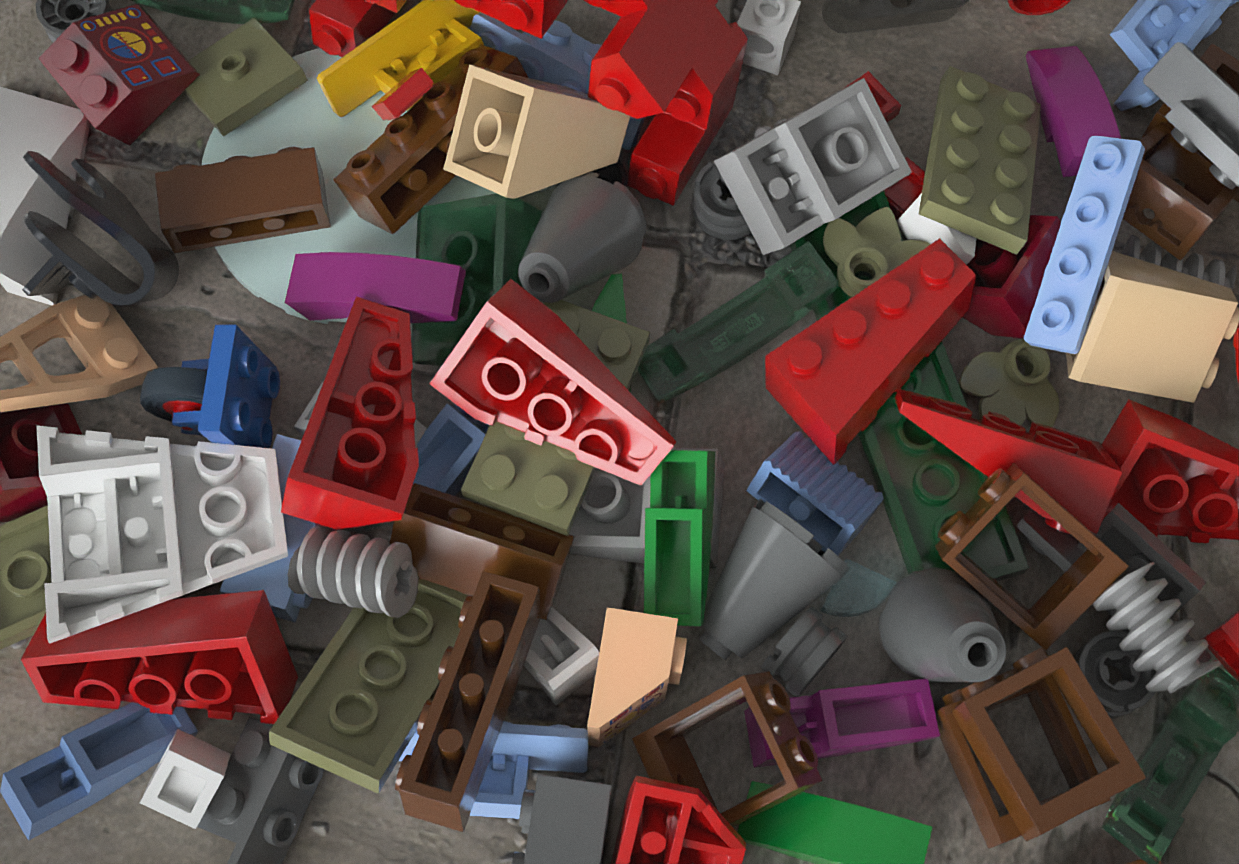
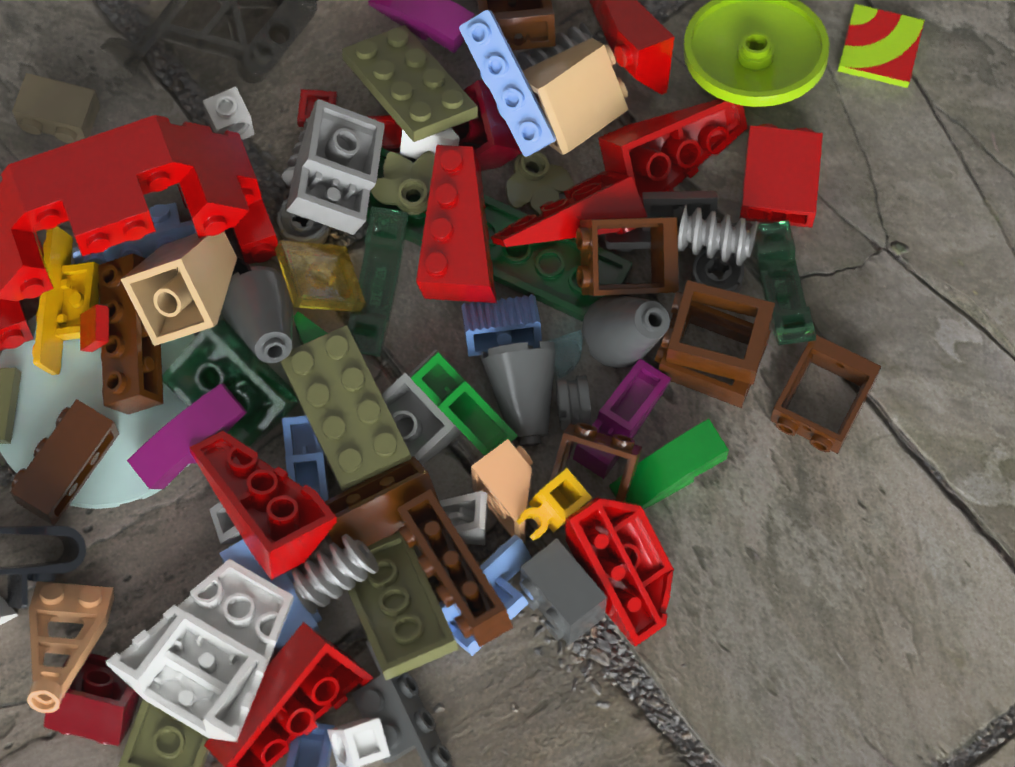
camera: 45 degrees left, 0 degrees up
blue plate [140,325,280,448] -> none
red wedge [430,279,677,485] -> none
none -> clear yellow tile [275,240,366,312]
none -> yellow brick [516,468,592,540]

